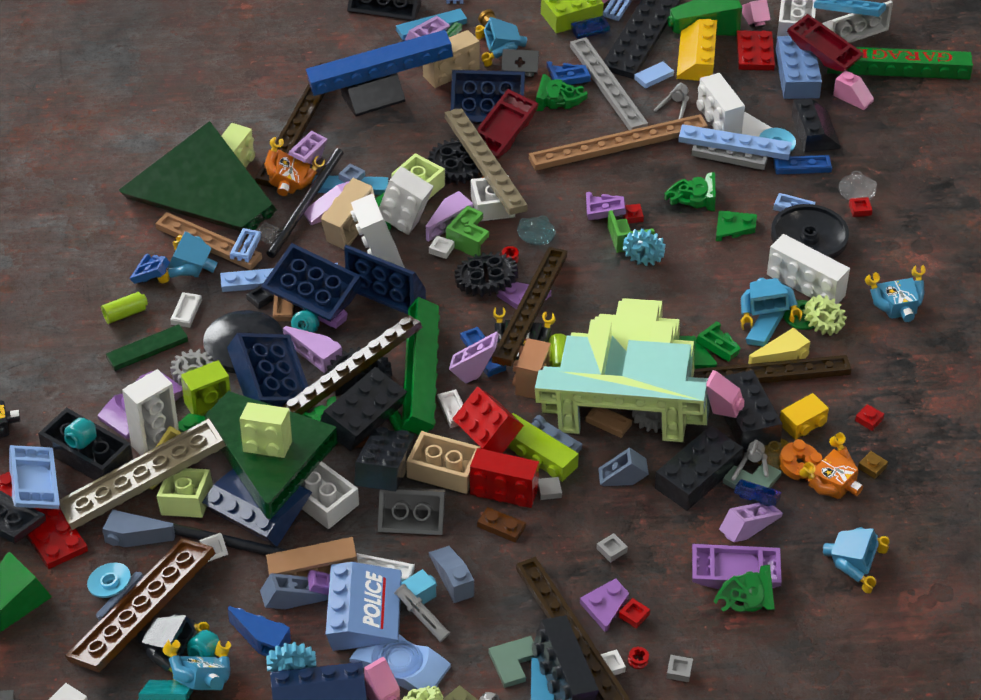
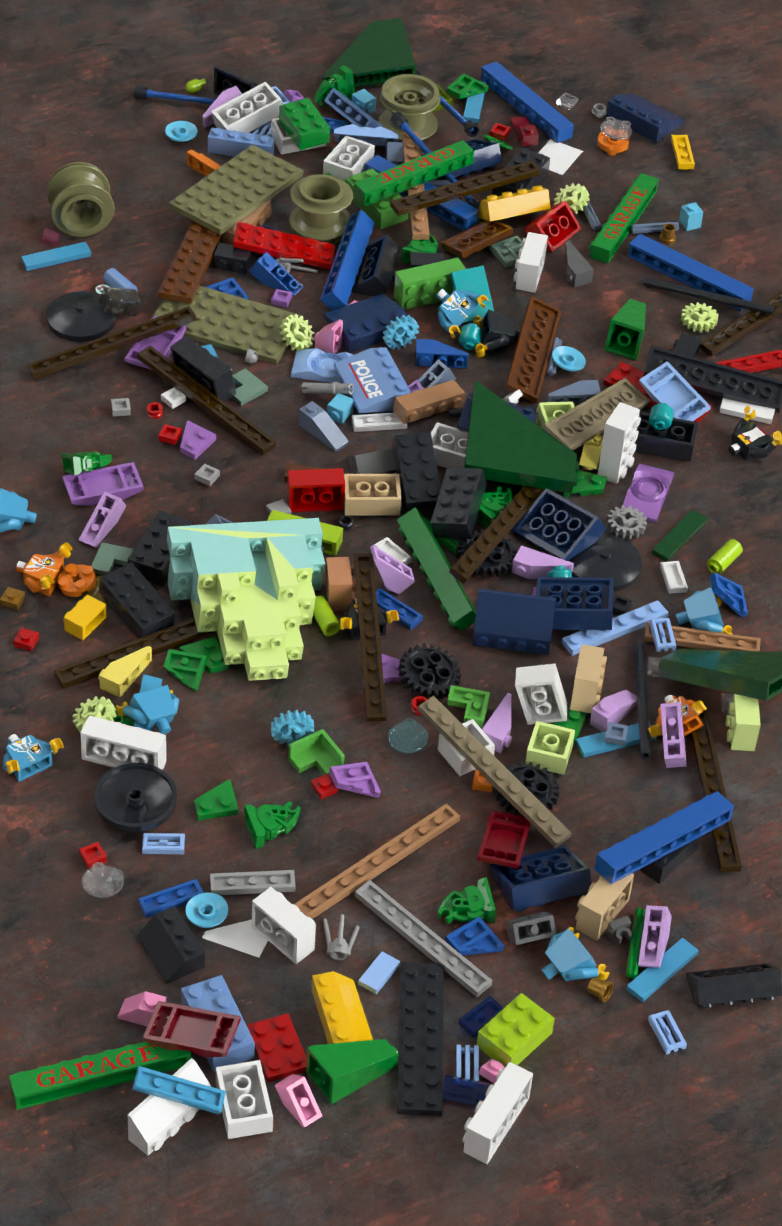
camera: 155 degrees right, 0 degrees up
lime brick [181,360,231,415] -> none
yellowish green brick [240,402,292,458] -> none
white brick [350,193,405,268] -> none
white plate [429,236,455,259] -> none
red brick [452,386,524,453] -> none
light blue plate [678,124,792,160] -> none
bright pink slope [707,371,744,418] -> none
light grey plant [731,440,769,481] -> none
clear blue plate [734,479,782,506] -> none

